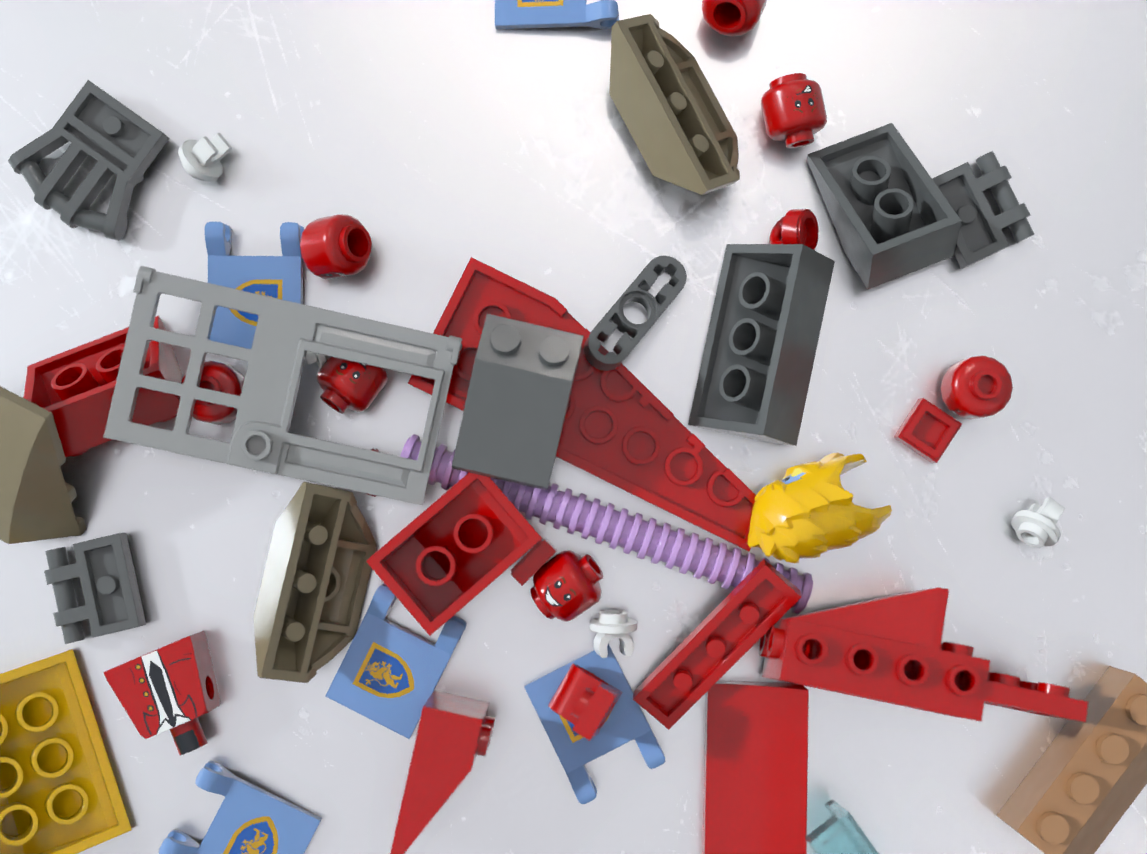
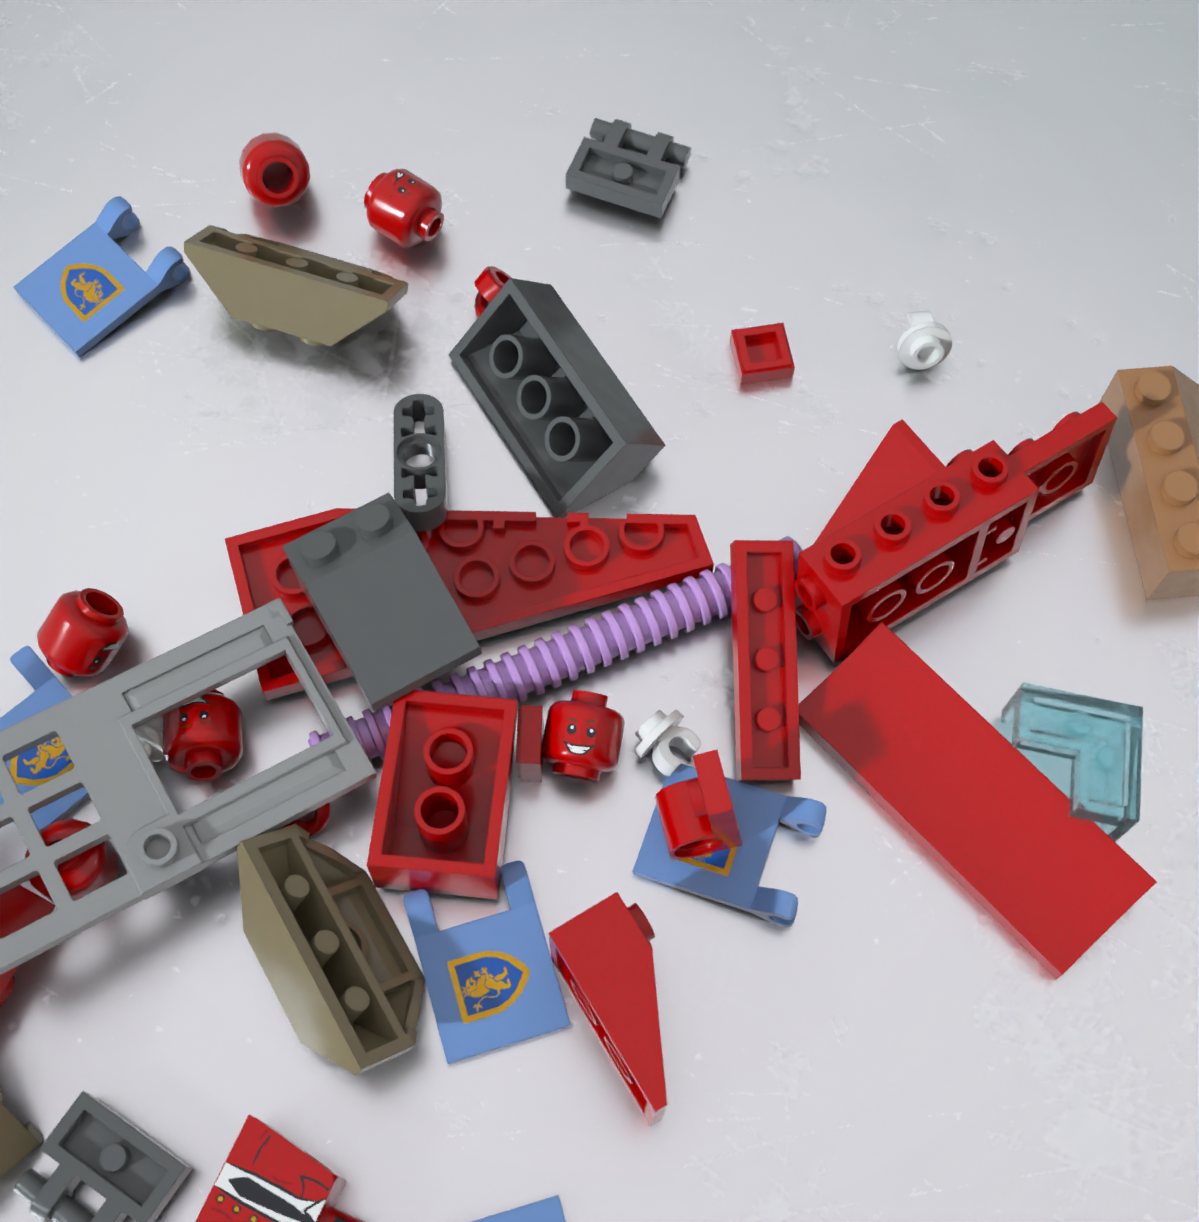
camera: 45 degrees left, 20 degrees down
yellow head [747,452,892,564] -> none
dark grey slope [807,123,962,289] -> none
red head [941,355,1013,420] -> none

